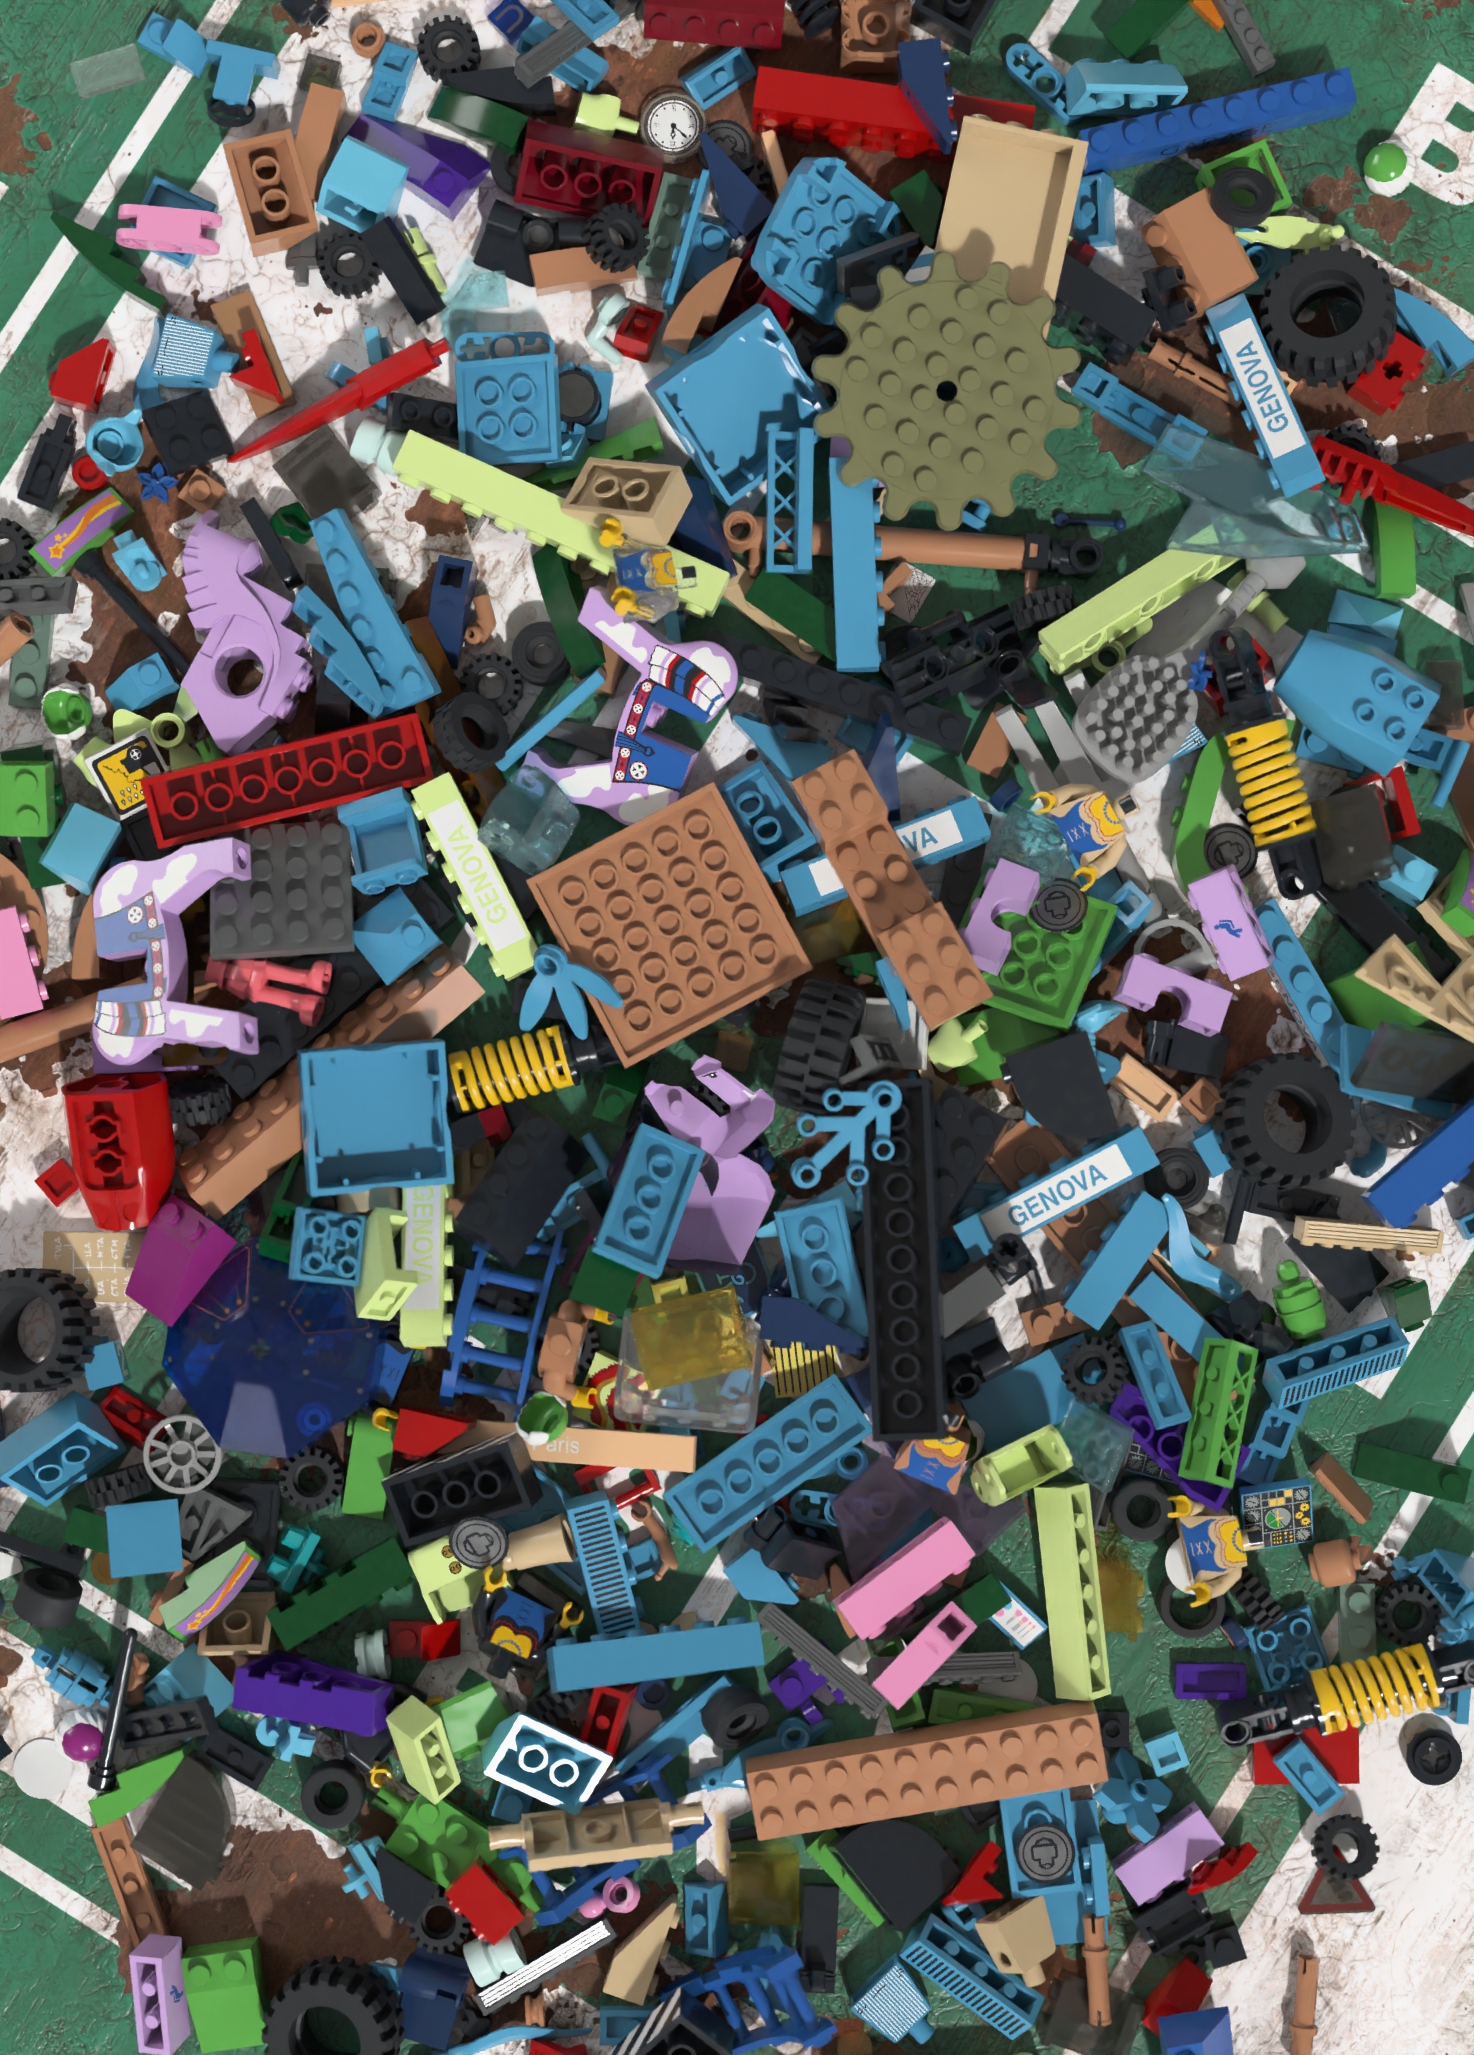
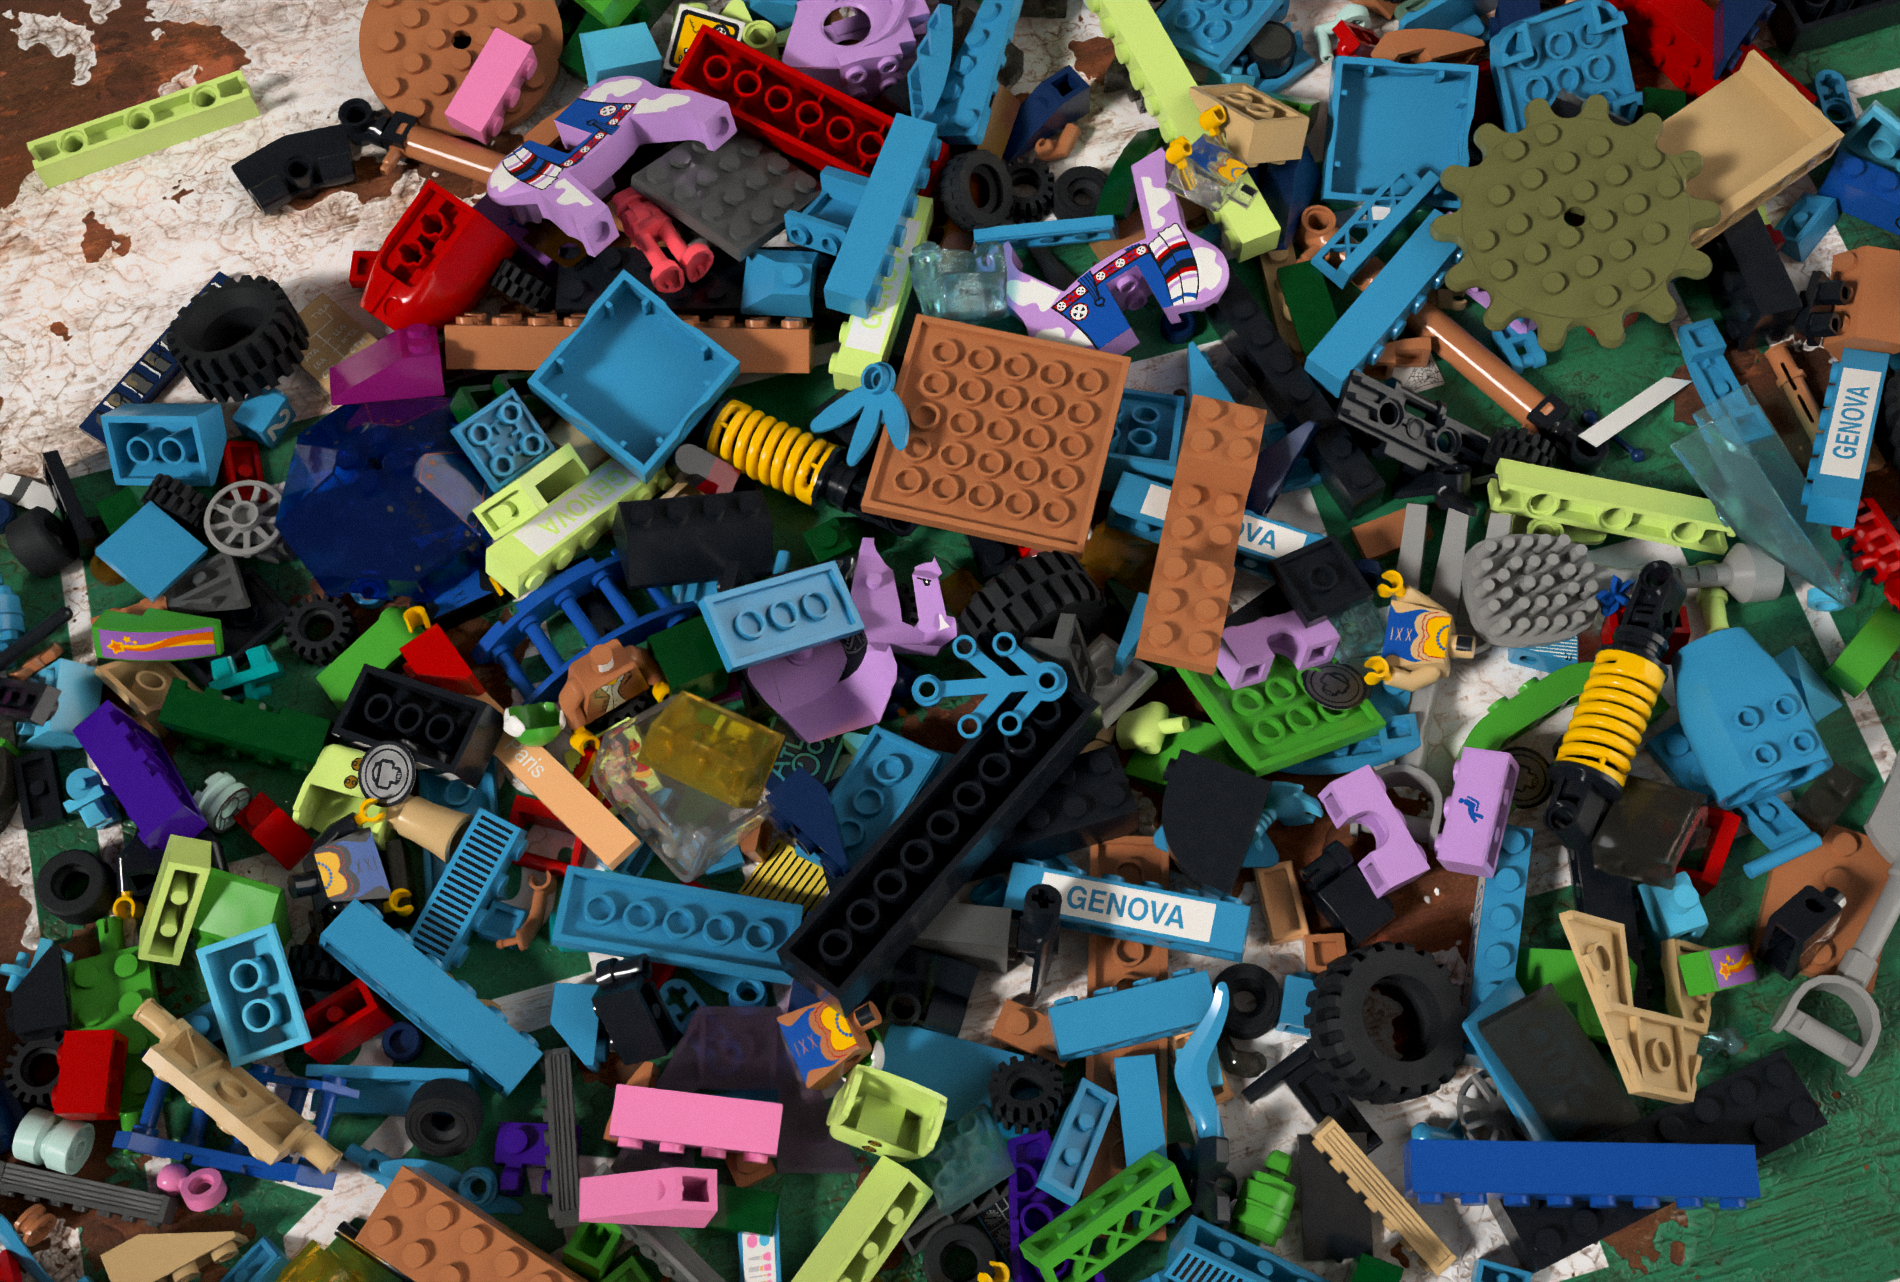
camera: 45 degrees right, 20 degrees down
none -> dark azure brick [823,113,942,319]
none -> black tile [1267,534,1374,629]
none -> white sticker [1578,377,1692,447]

